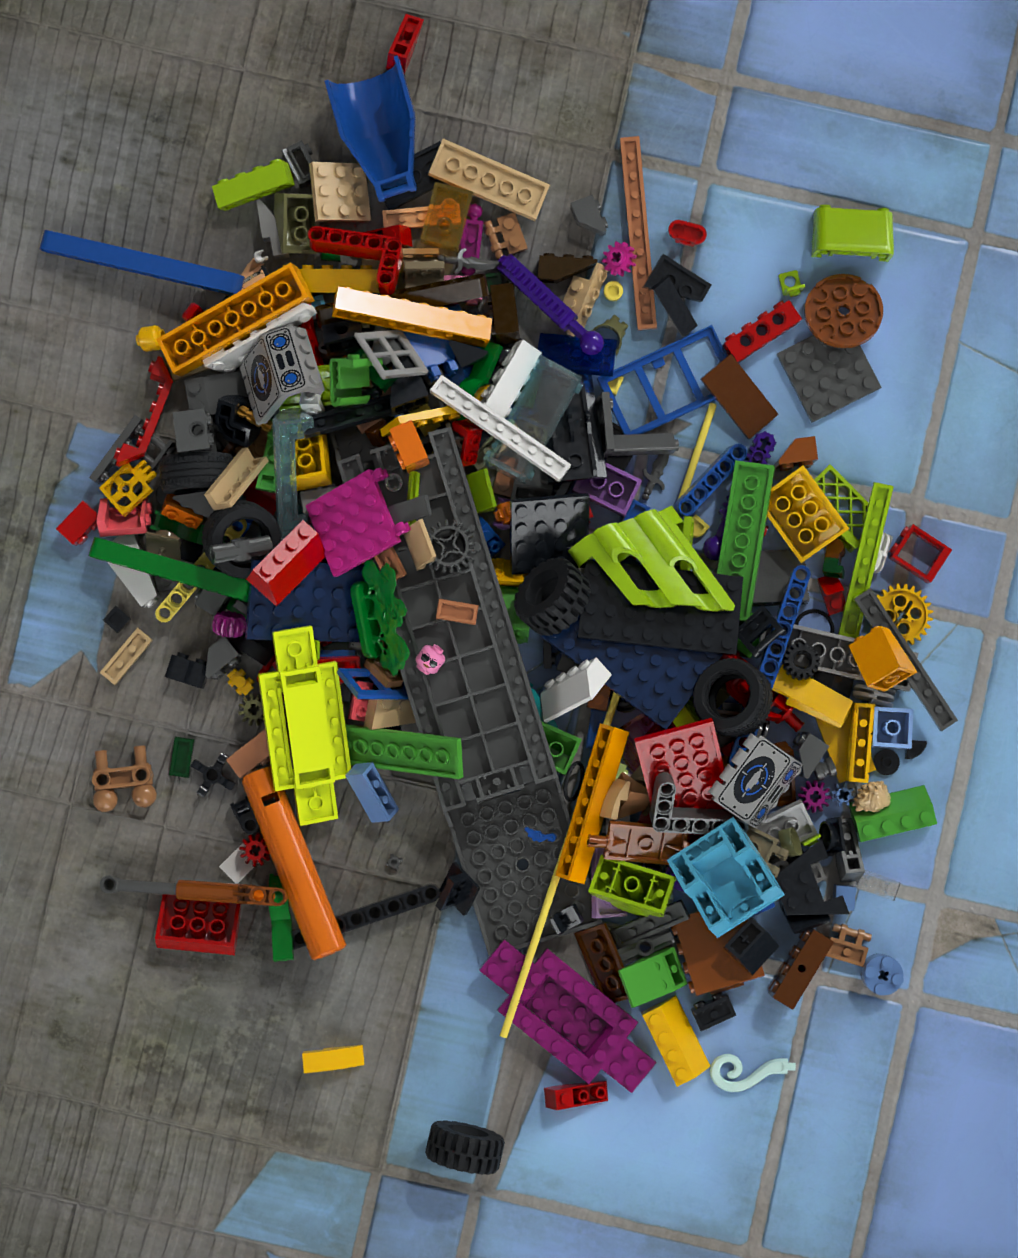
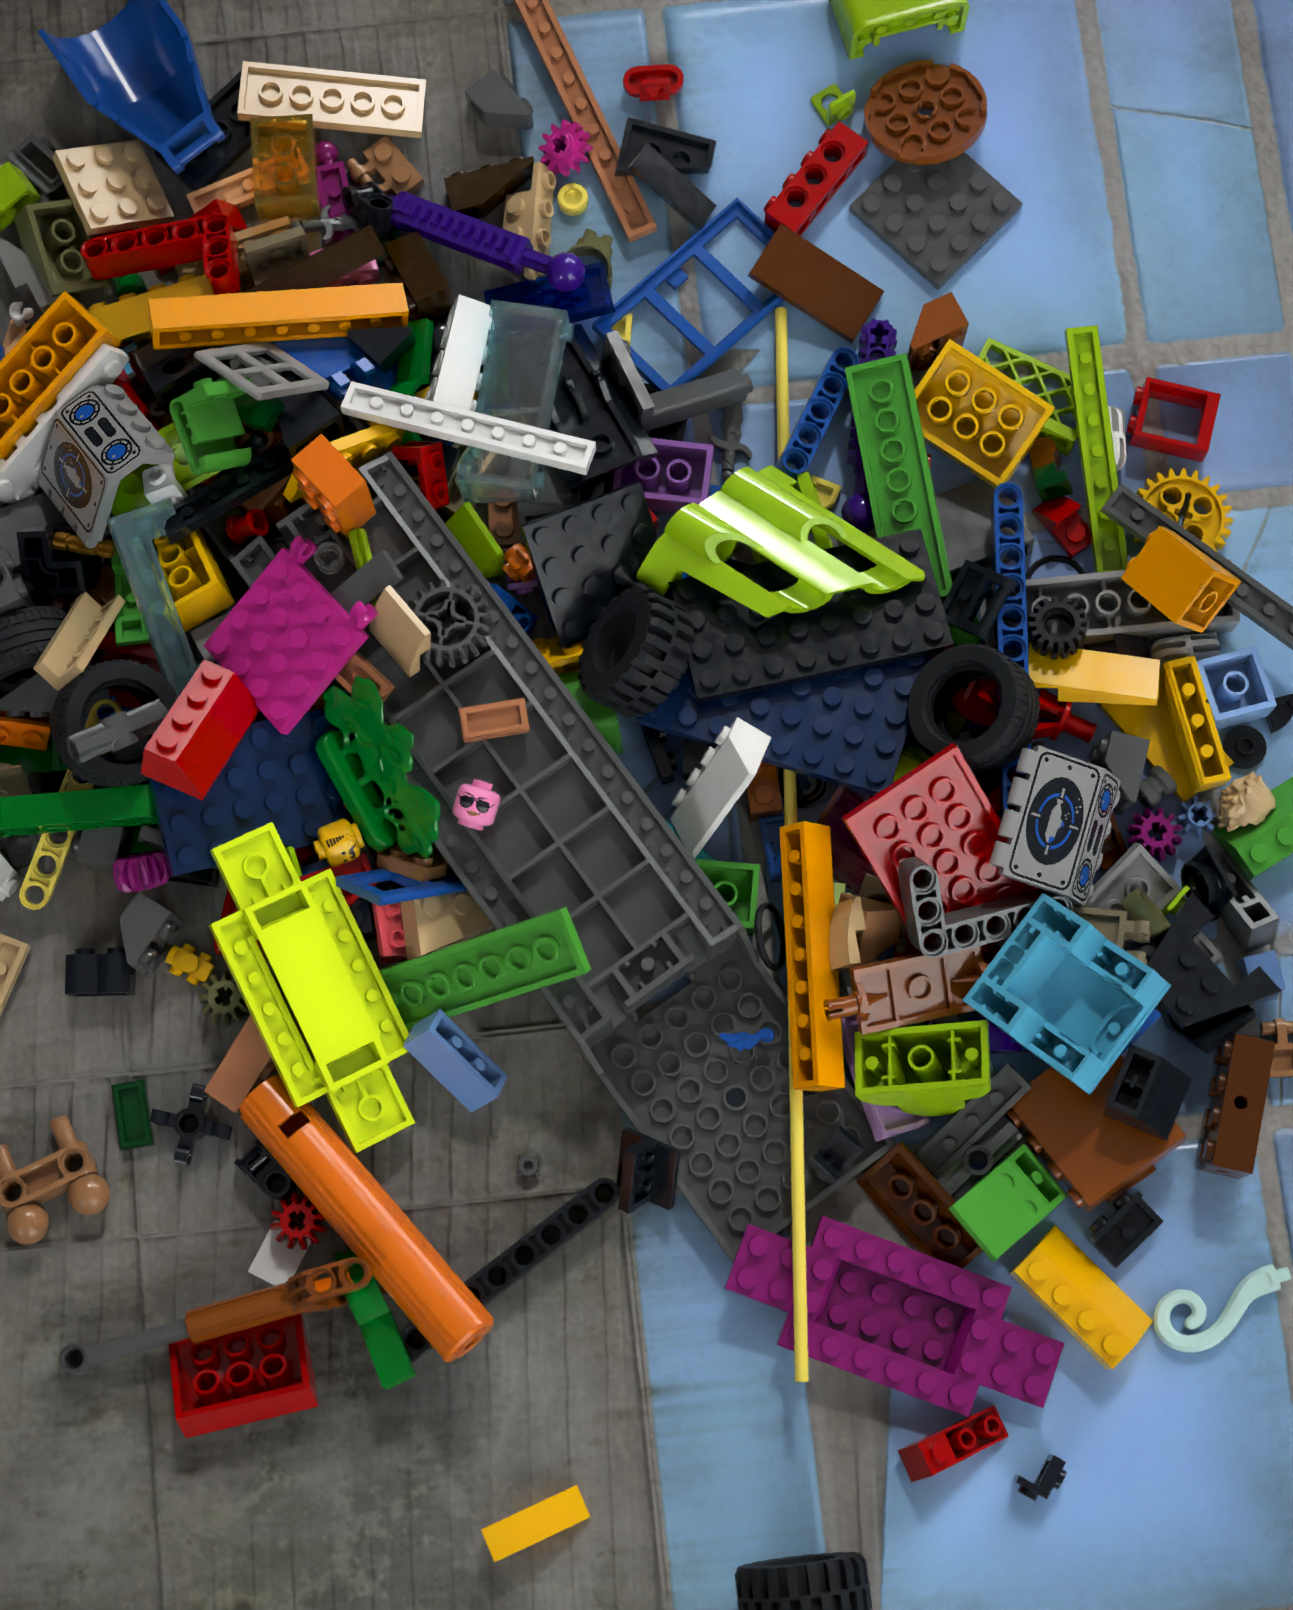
camera: 15 degrees left, 10 degrees down
black tyre [235,633,274,666] -> none
none -> red bush [226,508,269,544]
none -> yellow head [313,819,364,867]
none -> black piece [342,180,393,235]
none -> black bracket [1013,1454,1067,1501]

